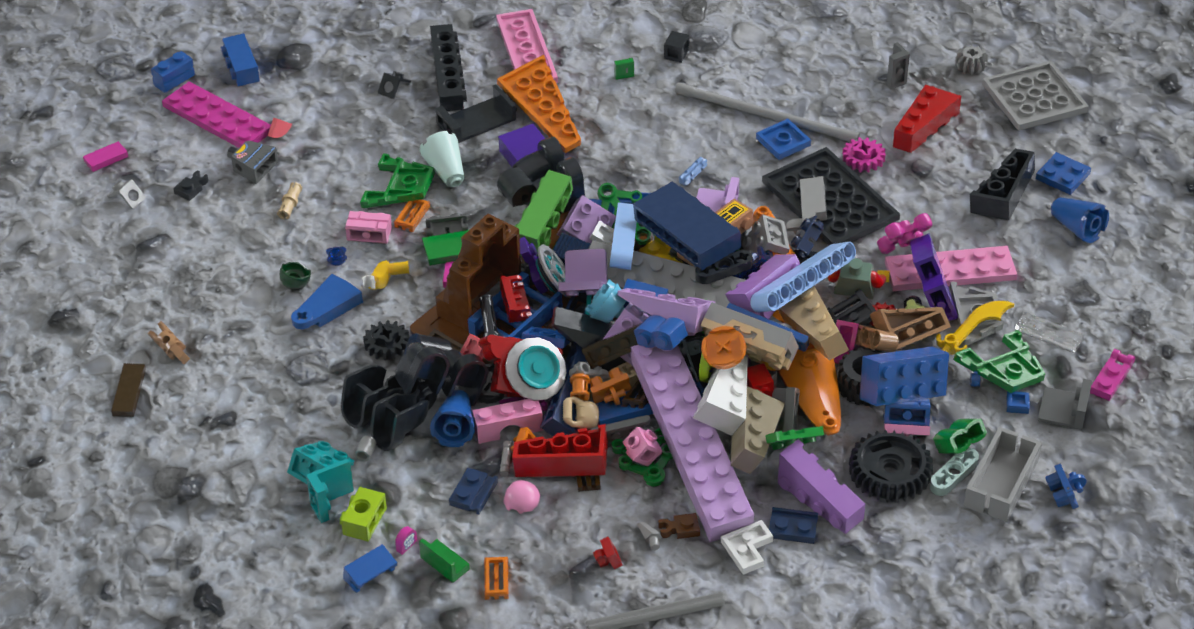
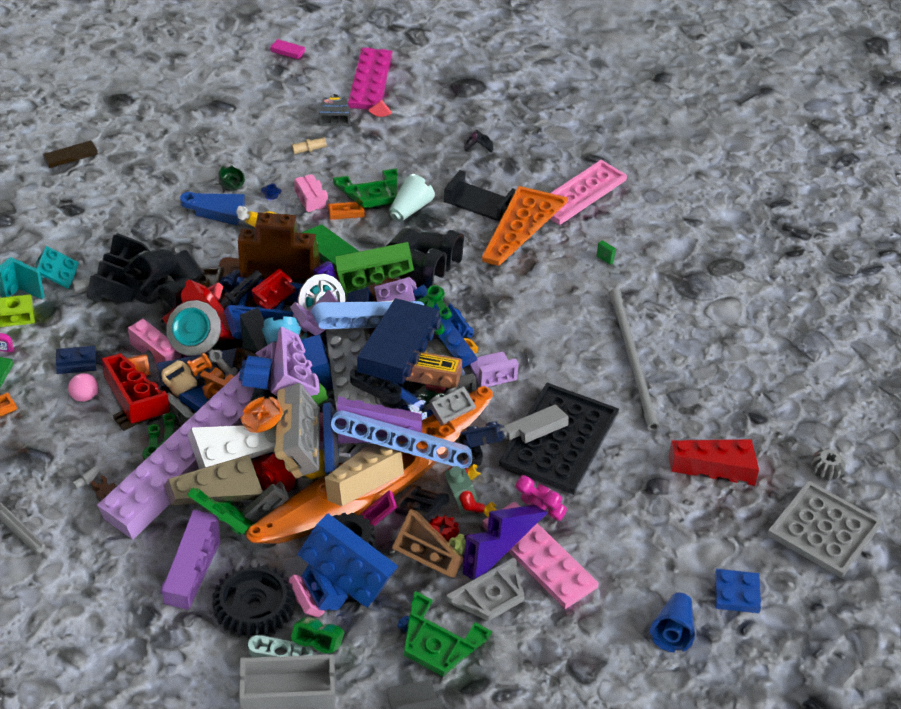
camera: 55 degrees right, 0 degrees up
light grey bracket [107,179,145,209] -> none
medium nougat hinge [148,321,190,364] -> none
blue brick [151,51,195,93] -> none
black plate [173,170,209,201] -> none
blue brick [220,33,260,86] -> none
black gear [363,320,410,361] -> none
dark grey hinge [426,213,468,236] -> none
black brick [430,24,467,111] -> none
blue cone [430,390,475,448] -> none
dark purple brick [498,124,546,168] -> none
red tile [593,536,623,569] -> none
bright pink brick [623,427,662,466] -> none
black brick [664,31,689,63] -> none
medium blue axle [679,157,707,186] -> none
white plate [721,520,773,575] -> none
blue plate [756,119,811,160] -> none
dark blue plate [769,507,818,544] -> none
dark pink gear [842,137,886,173] -> none
medium nougat beam [855,325,899,352] -> none
dark grey panel [886,42,910,90] -> none
yellow sword [936,301,1015,355] -> none
black wedge [970,148,1035,220] -> none
blue tile [1006,391,1030,414] -> none
none -> dark blue cone [220,270,240,293]

